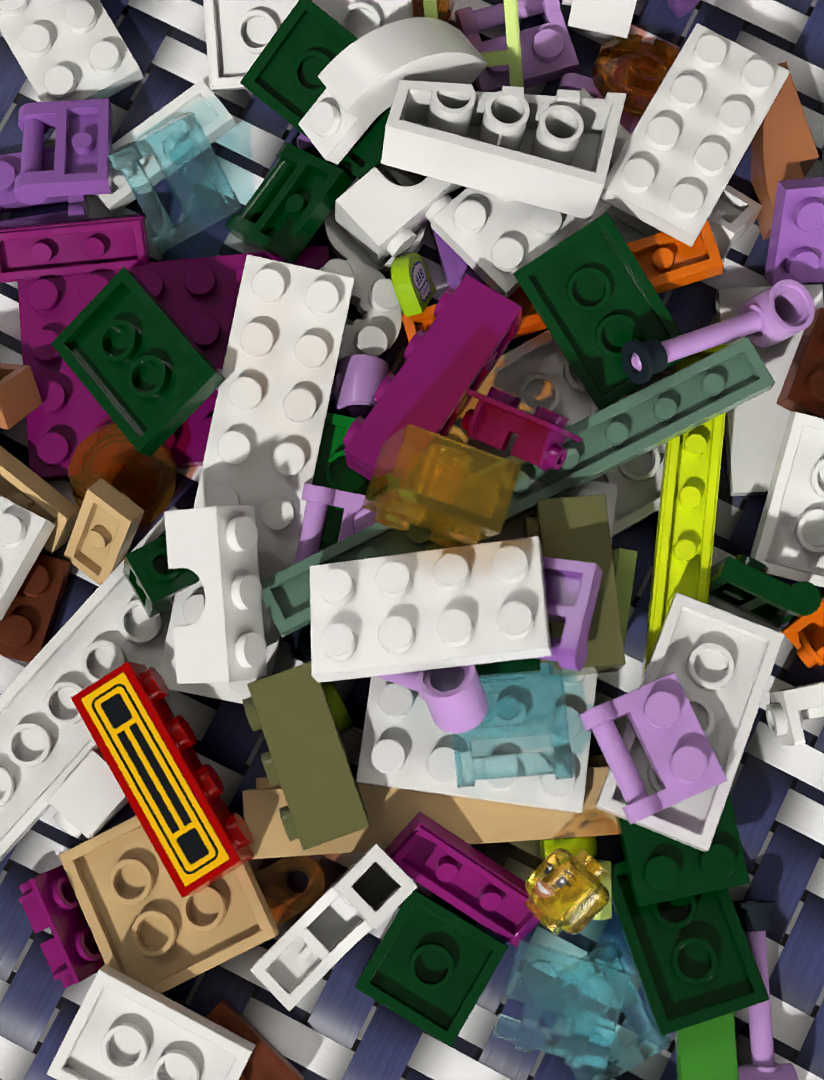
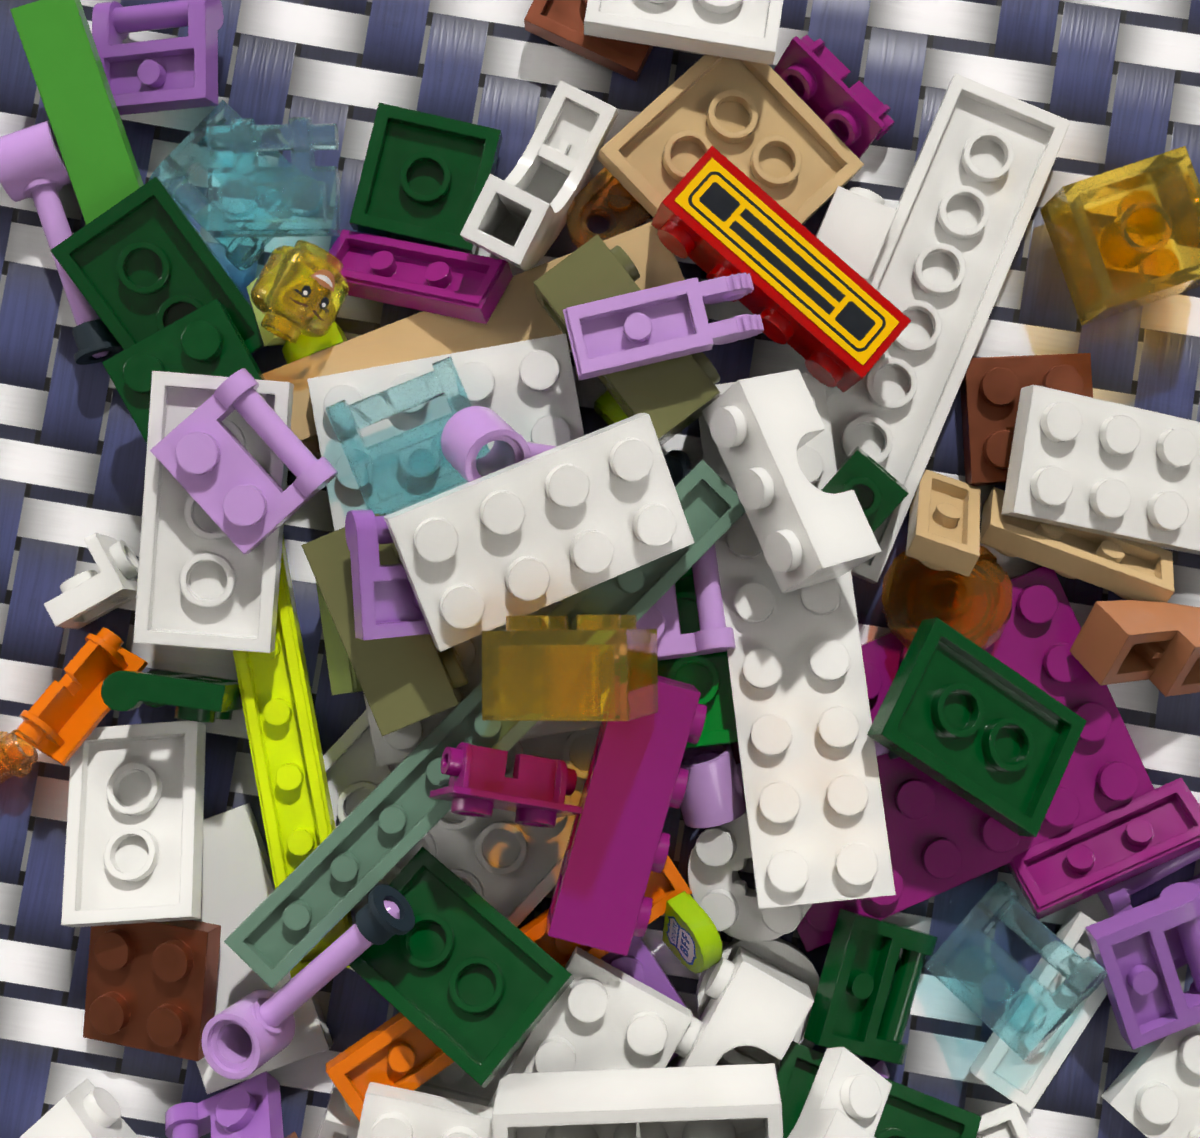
camera: 165 degrees right, 5 degrees up
none -> lavender hinge [563,272,764,381]

